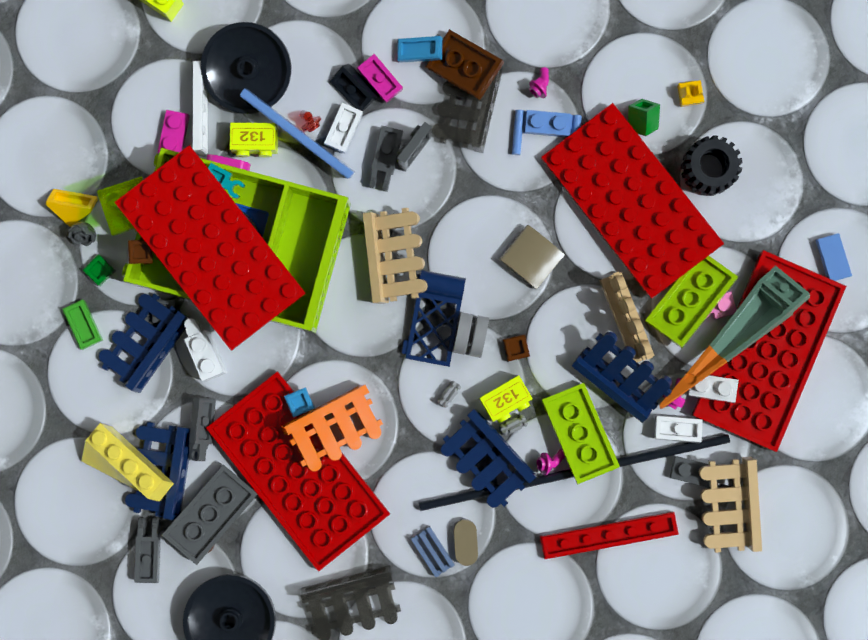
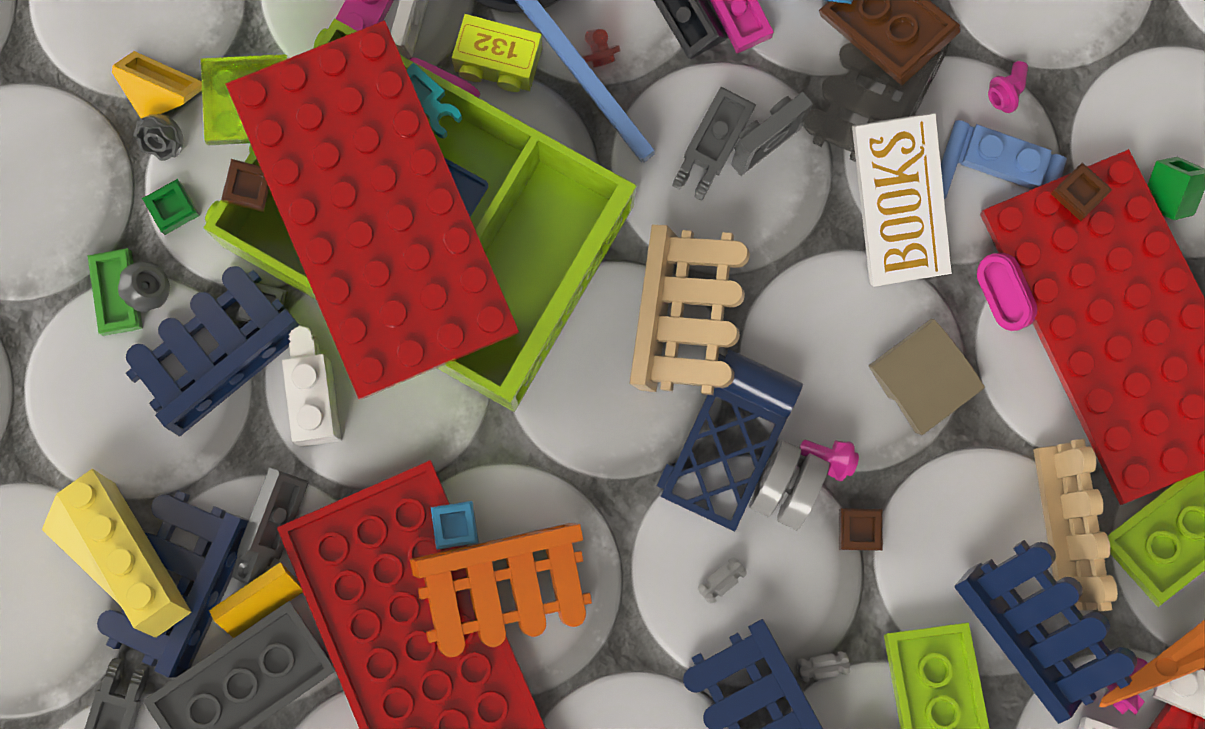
camera: 10 degrees right, 5 degrees down
white plate [324,103,363,153] -> none
neon yellow brick [479,375,533,423] -> none
none -> dark grey plate [118,262,170,312]
none -> yellow tile [209,562,303,638]
none -> dark pink plate [799,440,859,481]
none -> white tile [852,113,952,287]
none -> dark pink tile [977,253,1037,331]
none -> reddish brown tile [1051,163,1112,221]

